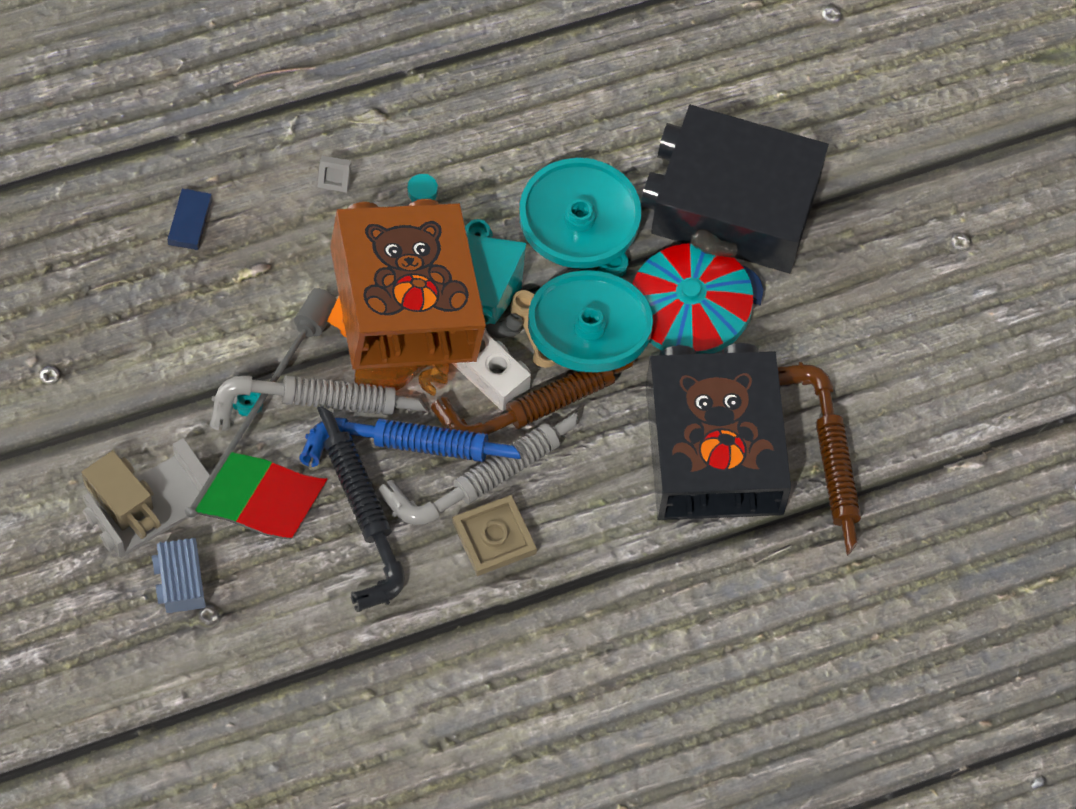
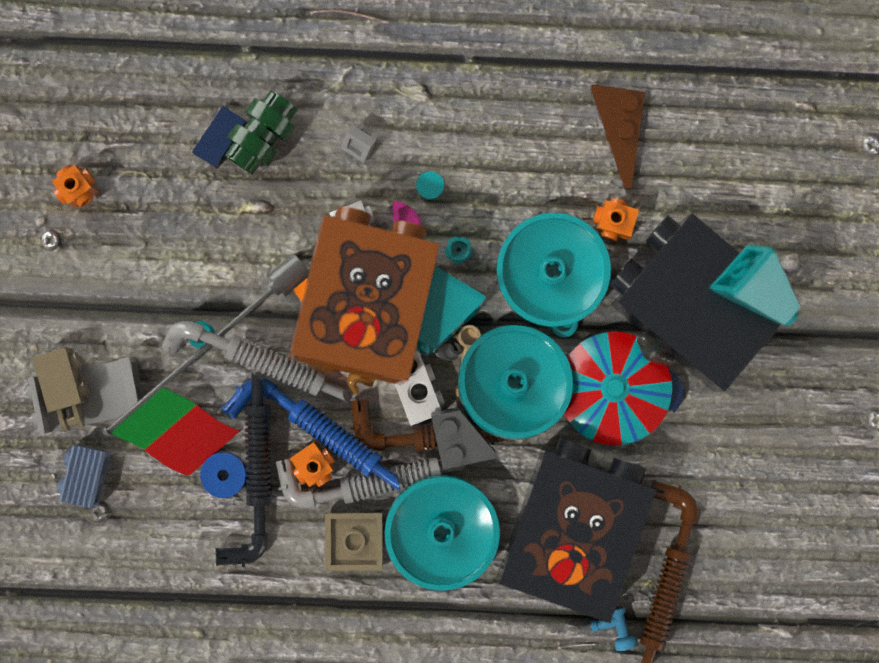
camera: 30 degrees right, 25 degrees up
none -> orange brick [52,165,99,209]
none -> blue piece [200,452,247,498]
none -> dark green piece [225,90,298,175]
none -> orange brick [290,441,336,488]
none -> teal dish [385,475,500,591]
none -> dark grey wing [431,407,497,469]
none -> reddish brown wing [590,84,645,190]
none -> dark azure piece [590,606,638,651]
none -> orange brick [593,198,639,241]
none -> teal slope [710,245,801,326]

